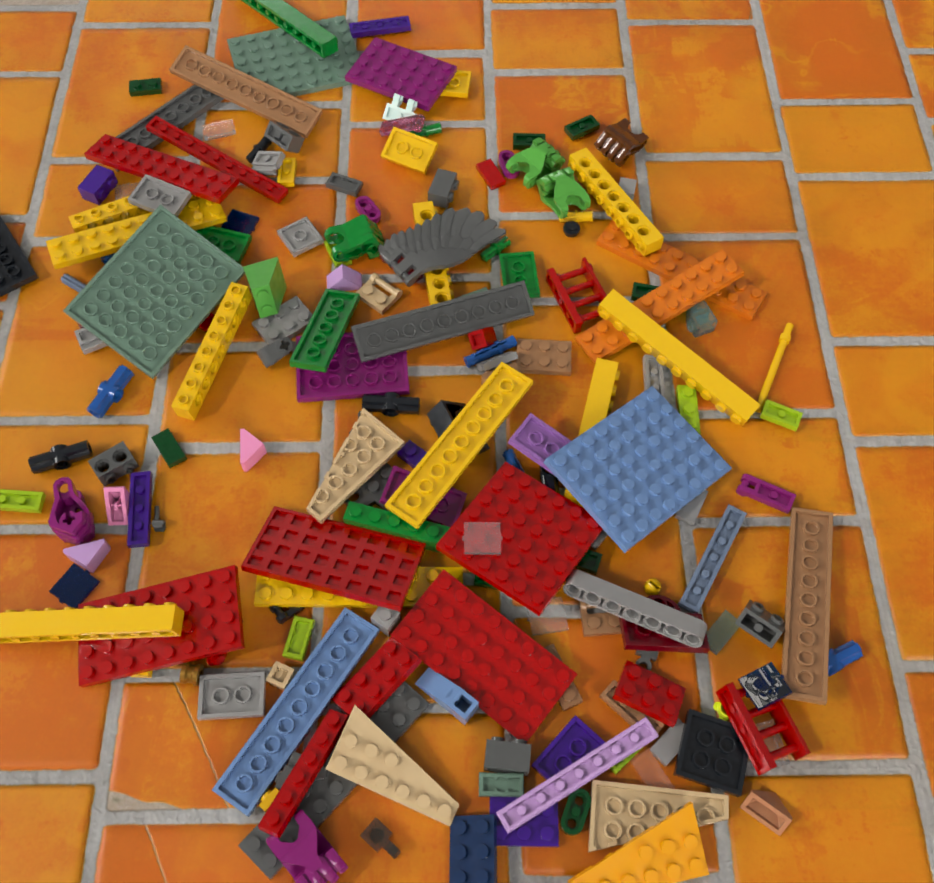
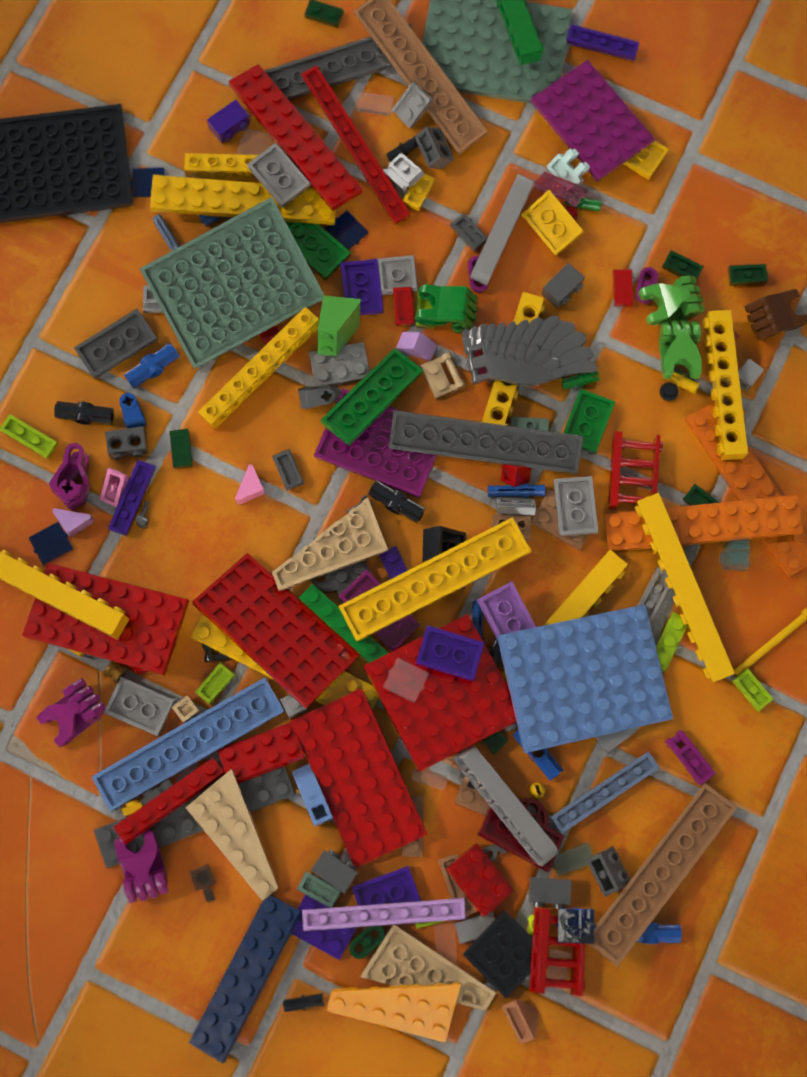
camera: 25 degrees right, 15 degrees up
none -> magenta piece [37,678,106,748]
none -> dark grey plate [74,309,158,380]
none -> blue piece [119,393,147,428]
none -> clear blue piece [131,167,165,198]
none -> dark grey plate [272,449,304,491]
none -> dark purple plate [341,259,383,316]
none -> light grey plate [392,82,433,128]
none -> red tile [393,286,415,325]
none -> dark purple plate [416,625,484,681]
none -> light grey beam [470,174,535,285]
none -> blue piece [512,730,563,781]
none -> dark grey brick [528,877,571,909]
none -> light grey plate [553,476,598,537]

